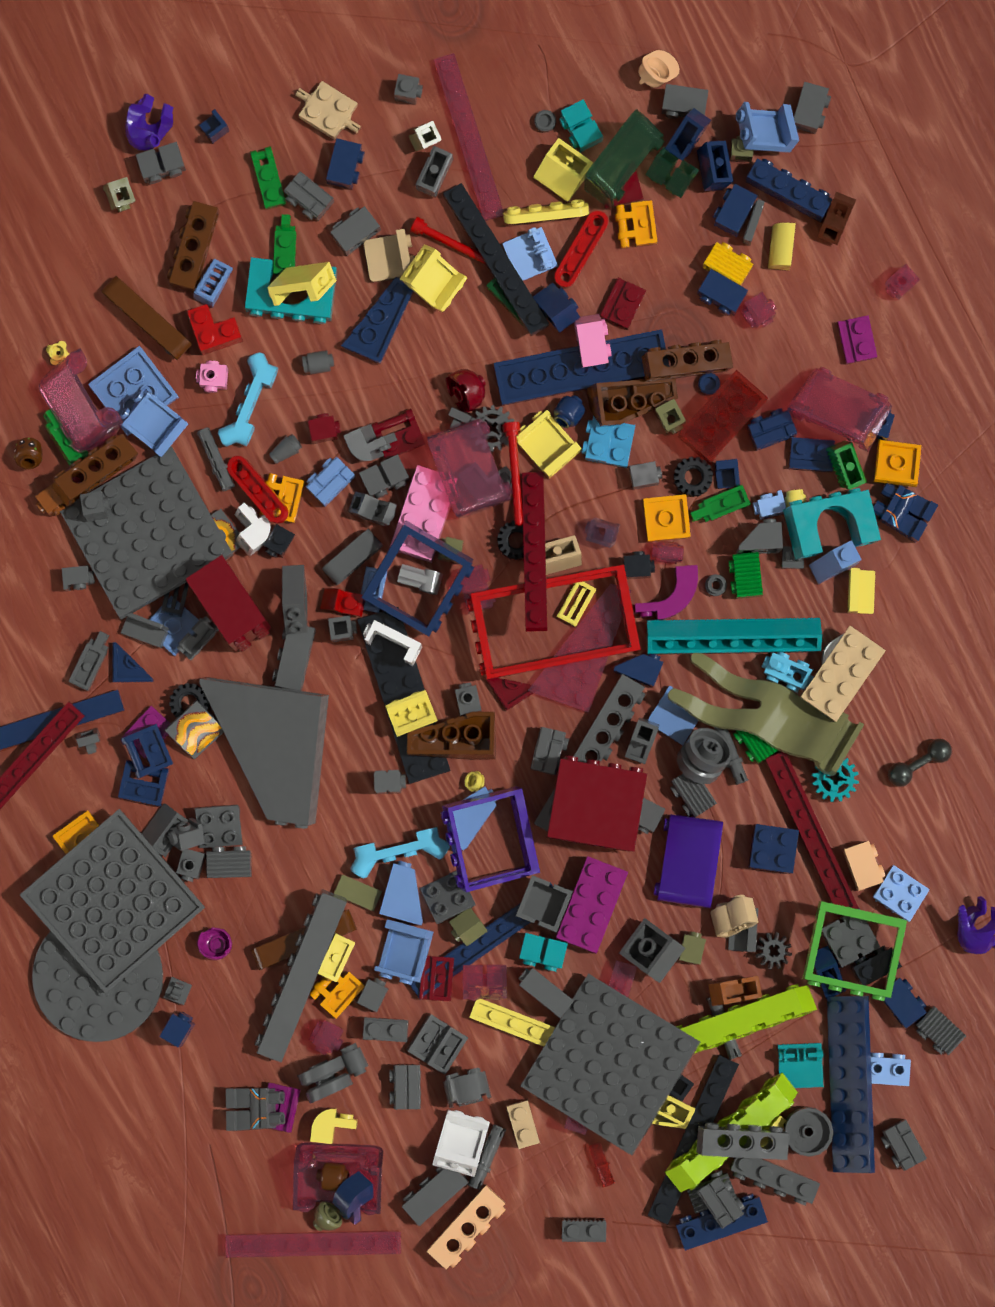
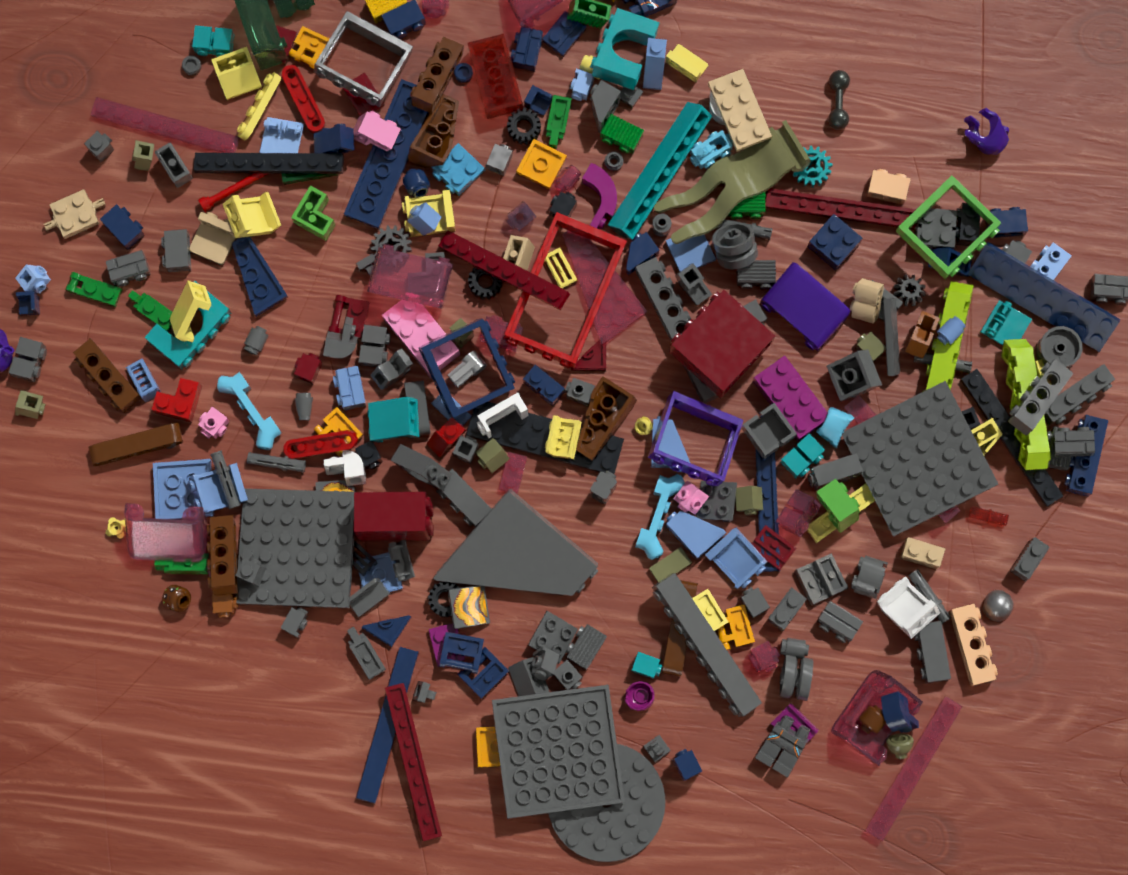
camera: 60 degrees left, 5 degrees down
light yellow brick [310,1108,358,1144] -> none
dark red cylinder [445,369,486,413] -> none
red piece [503,422,523,526] -> none
dark grey brick [530,727,569,776] -> none
olive brick [654,399,686,435] -> none
light blue hinge [873,865,930,922] -> none
dark grey brick [915,1006,966,1055] -> none
none -> light blue brick [15,265,51,293]
none -> dark grey pin [210,450,240,509]
none -> bright green brick [291,185,336,241]
none -> dark grey window [314,11,413,107]
none -> teal panel [367,397,419,443]
none -> medium blue brick [407,202,441,236]
none -> olive brick [476,438,510,473]
none -> clear pink plate [499,452,527,494]
none -> dark blue piece [523,365,565,407]
none -> teal brick [631,652,662,679]
none -> dark grey brick [652,214,672,237]
none -> bright pink brick [673,480,709,515]
none -> medium azure hair [816,407,854,448]
none -> bright green brick [817,479,860,533]
none -> dark grey tile [883,298,900,376]
none -> medium blue brick [937,316,966,345]
none -> flat silver hair [982,590,1013,622]
none -> dark grey brick [1002,240,1032,263]

